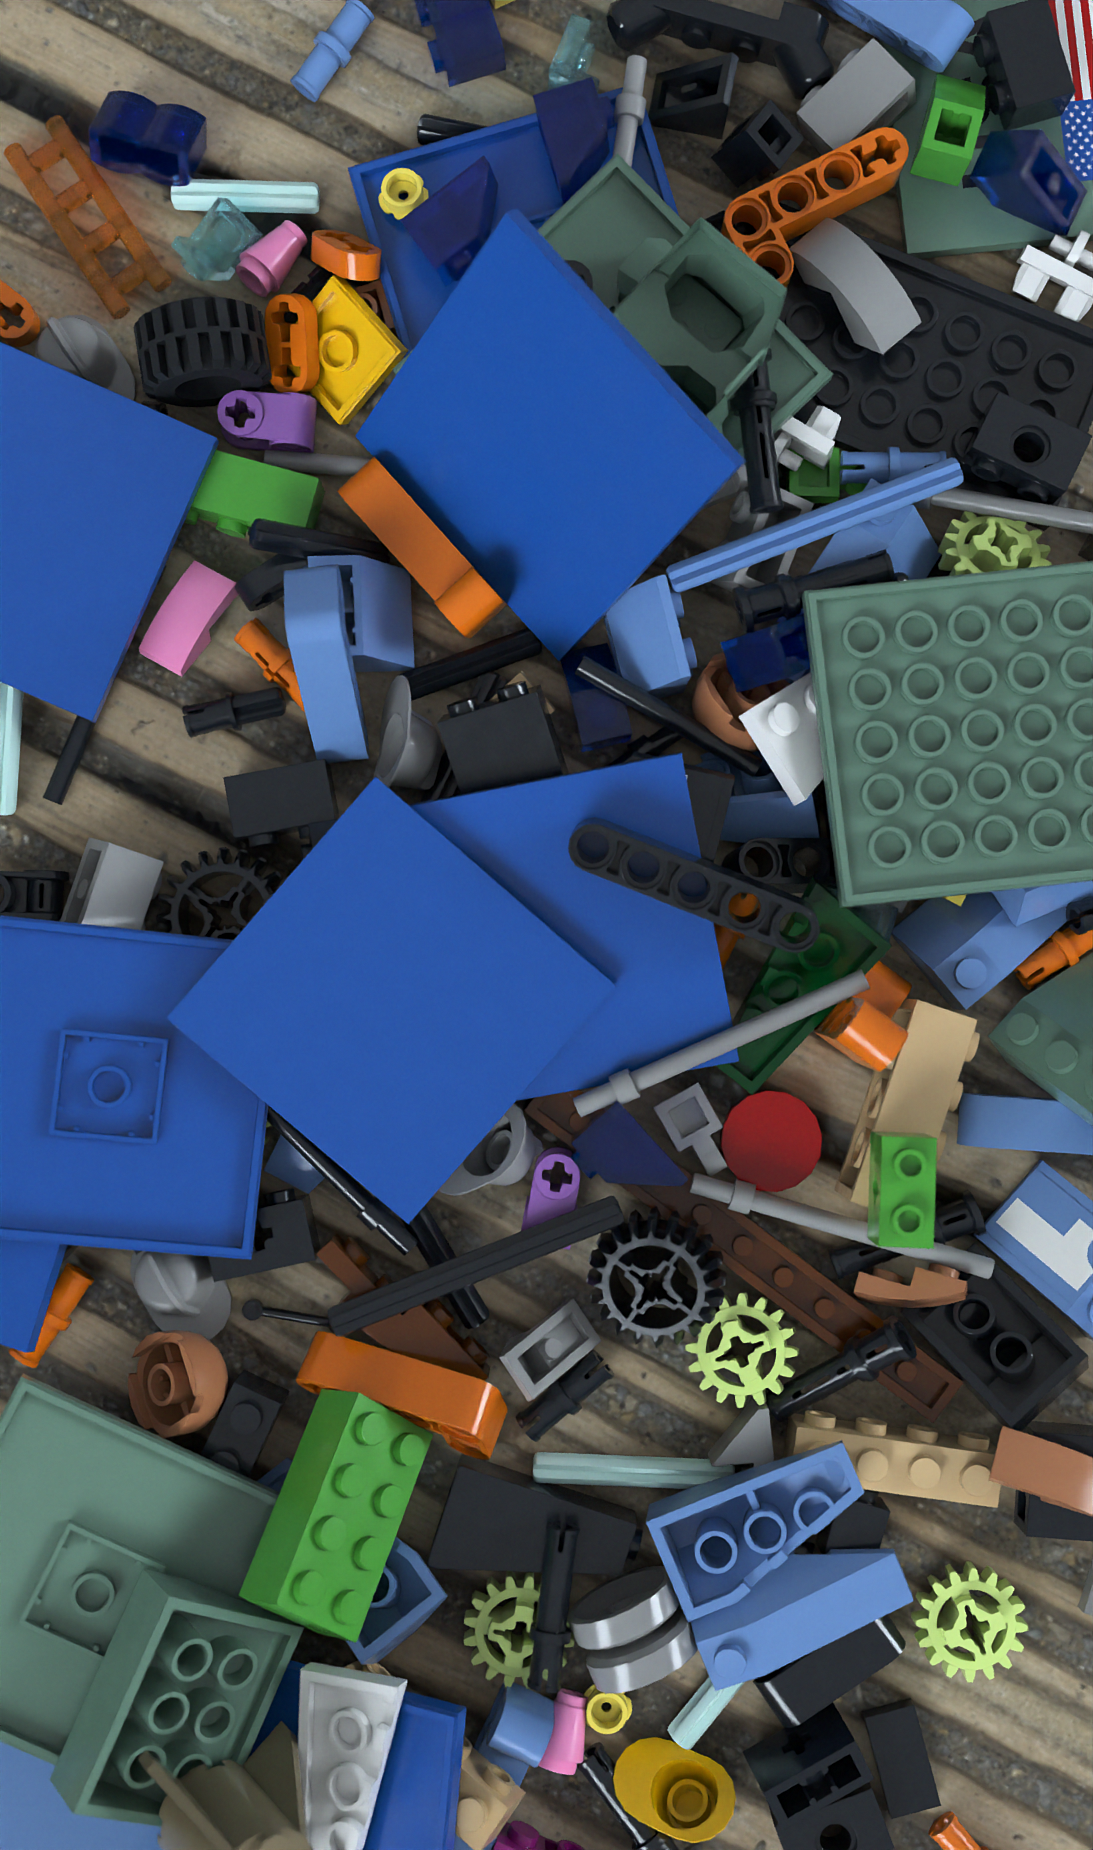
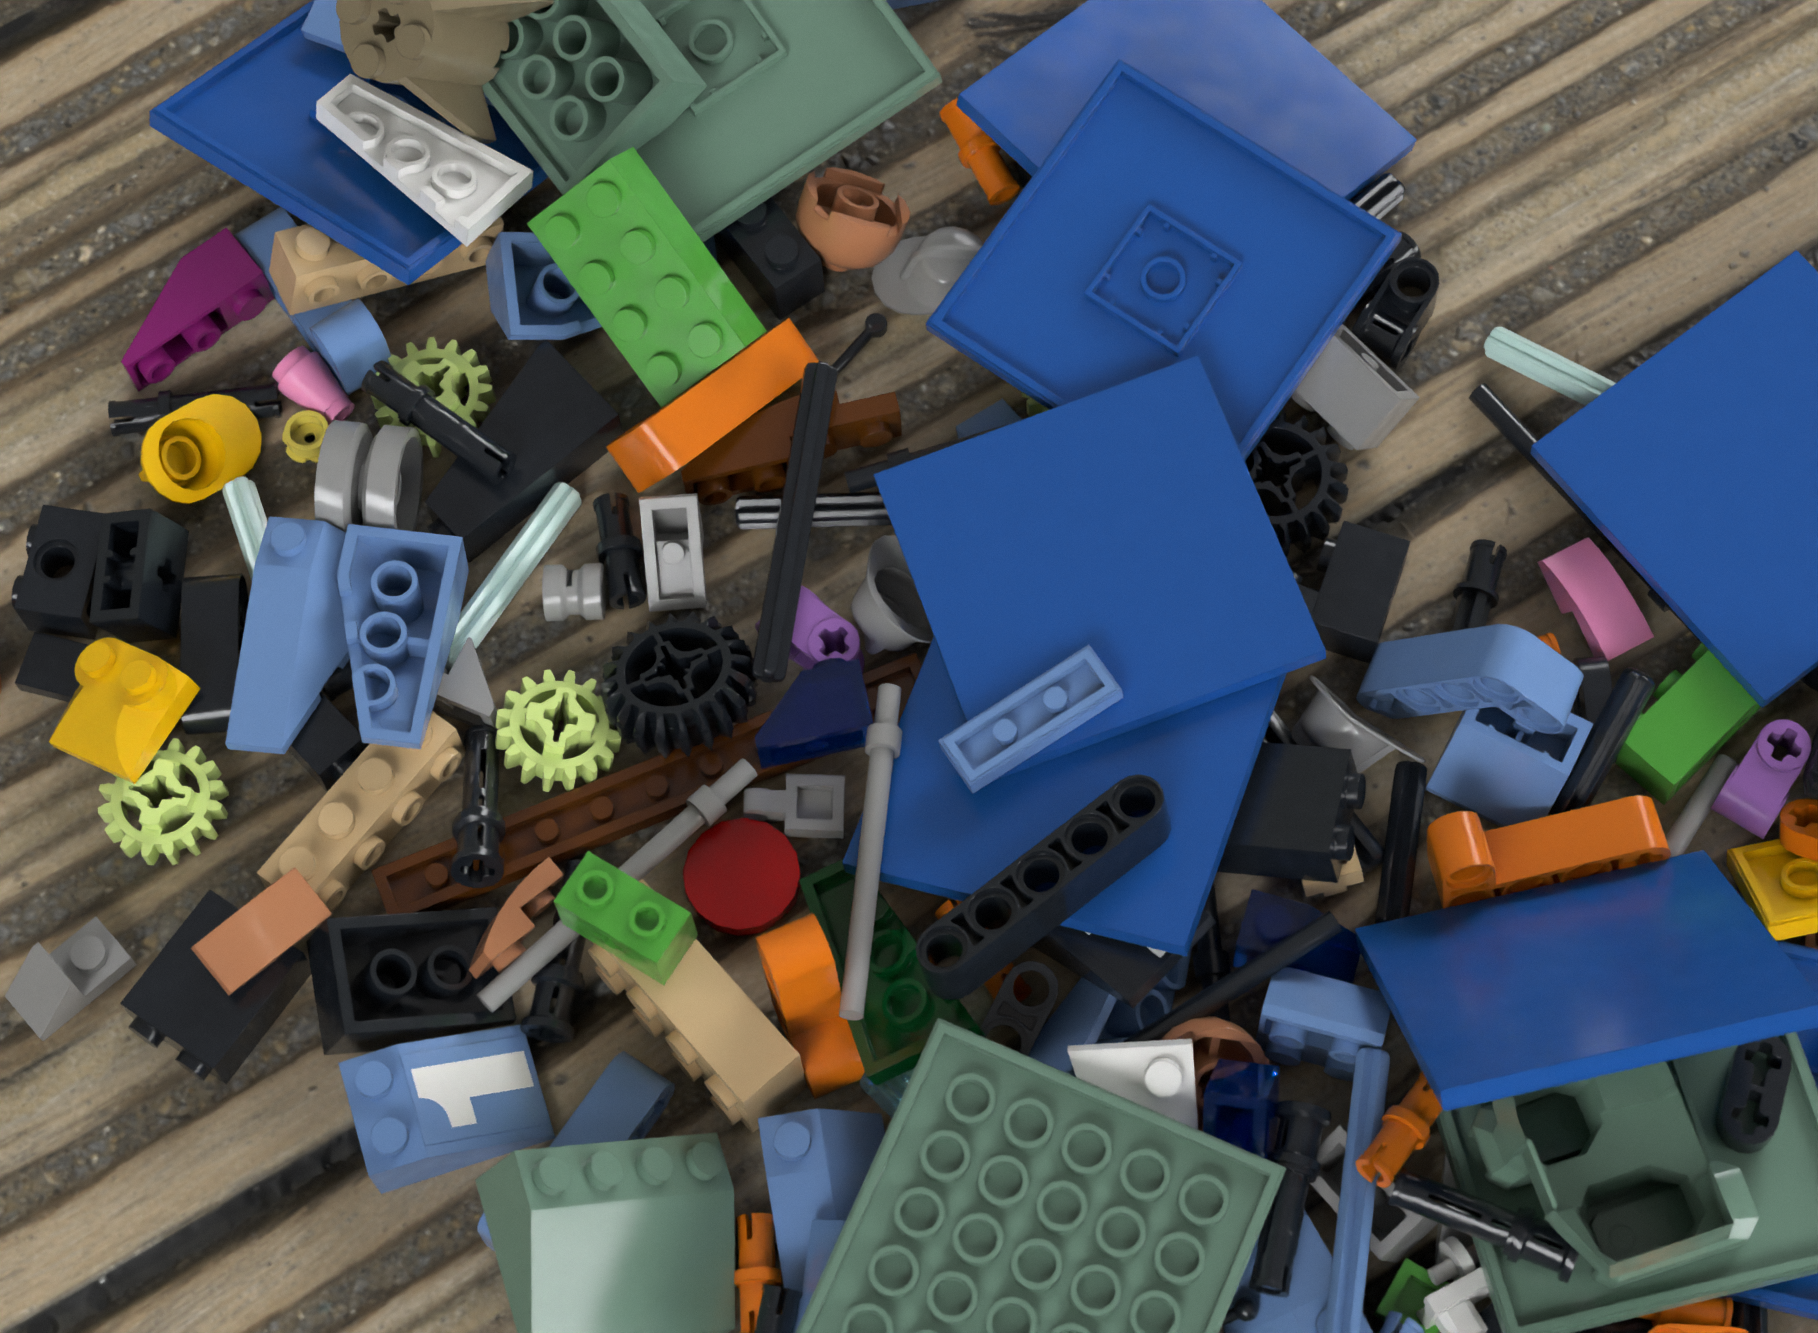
camera: 125 degrees right, 20 degrees down
black brick [209,1188,321,1282] -> none
none -> yellow slope [49,637,201,784]
none -> light grey wheel [542,563,606,621]
none -> medium blue tile [938,645,1124,794]
none -> orange pin [1355,1071,1443,1188]

